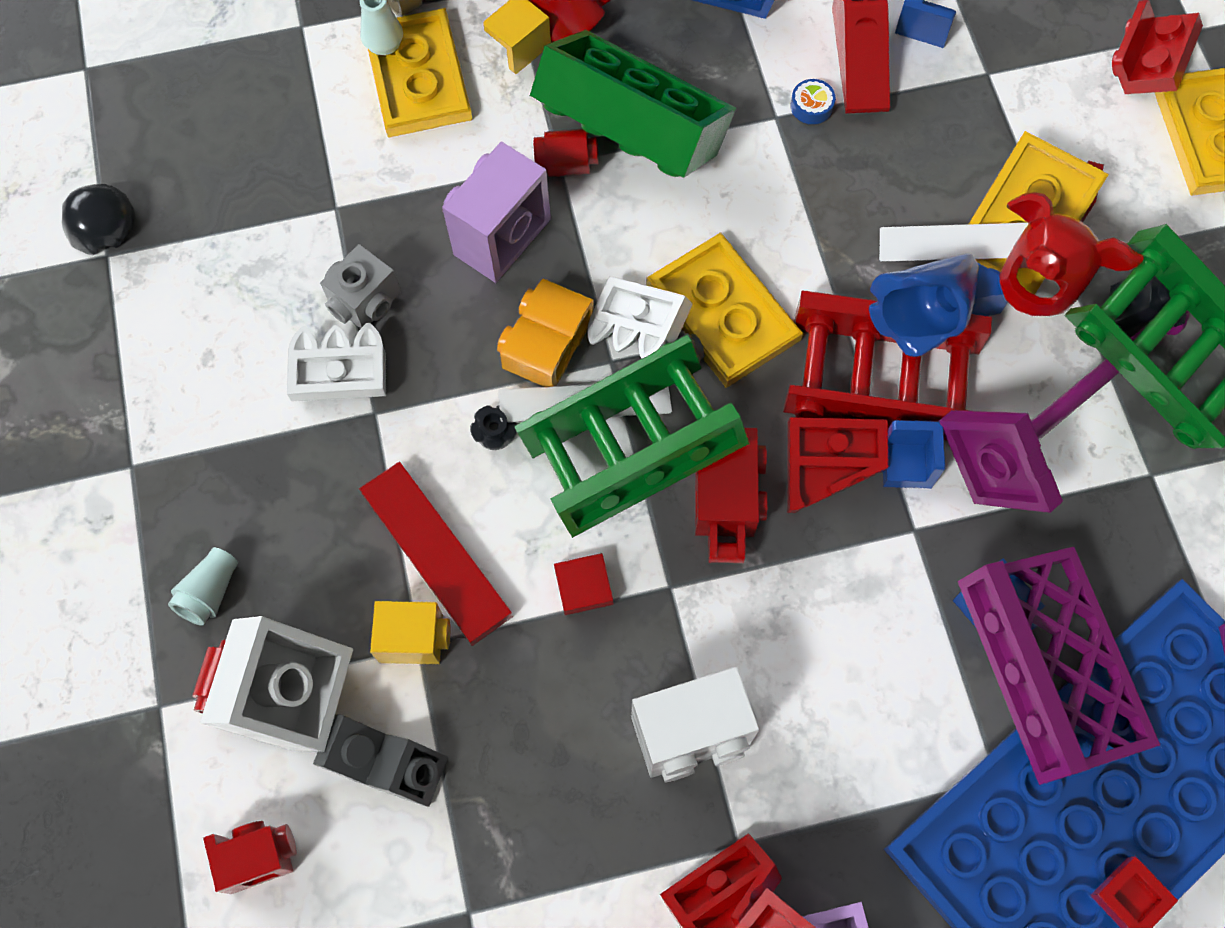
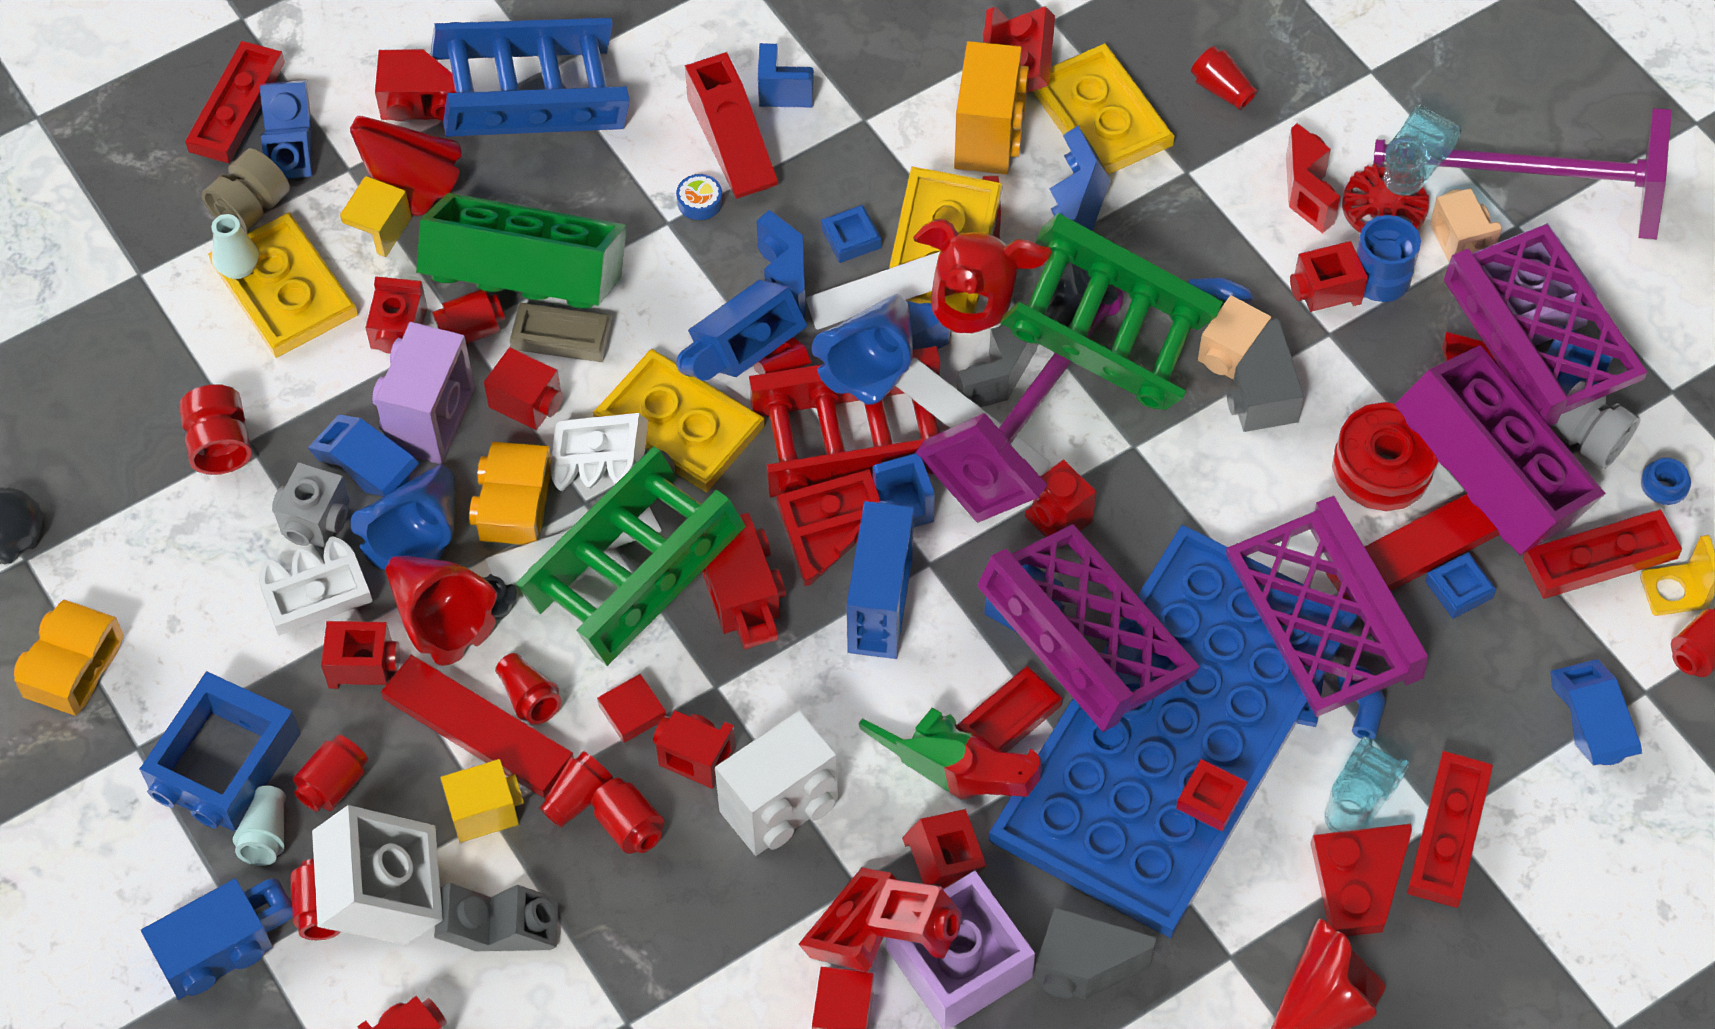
camera: 20 degrees left, 10 degrees down
none -> light orange brick [14,599,124,716]
none -> blue window [139,671,301,832]
none -> blue brick [140,878,292,1000]
none -> red wheel [179,384,252,475]
none -> red brick [293,735,368,812]
none -> blue slope [308,414,419,497]
none -> red brick [321,621,400,689]
none -> blue hat [350,464,455,570]
none -> red brick [365,276,428,354]
none -> red hat [385,556,497,666]
none -> red brick [484,347,563,431]
none -> red cone [495,653,562,725]
none -> dark tan tile [509,302,612,362]
none -> red cone [539,751,613,829]
none -> red brick [591,778,664,854]
none -> red brick [653,710,736,789]
none -> blue brick [676,280,807,381]
none -> red plate [753,337,811,374]
none -> blue slope [756,210,806,318]
none -> blue tile [821,205,881,263]
none -> blue window [846,500,914,659]
none -> animal [858,708,1042,800]
none -> white sticker [895,358,1051,476]
none -> red brick [902,809,986,889]
none -> light orange brick [954,41,1029,175]
none -> red tile [956,666,1062,753]
none -> dark grey slope [957,324,1037,408]
none -> red brick [1025,459,1096,537]
none -> blue slope [1049,126,1111,231]

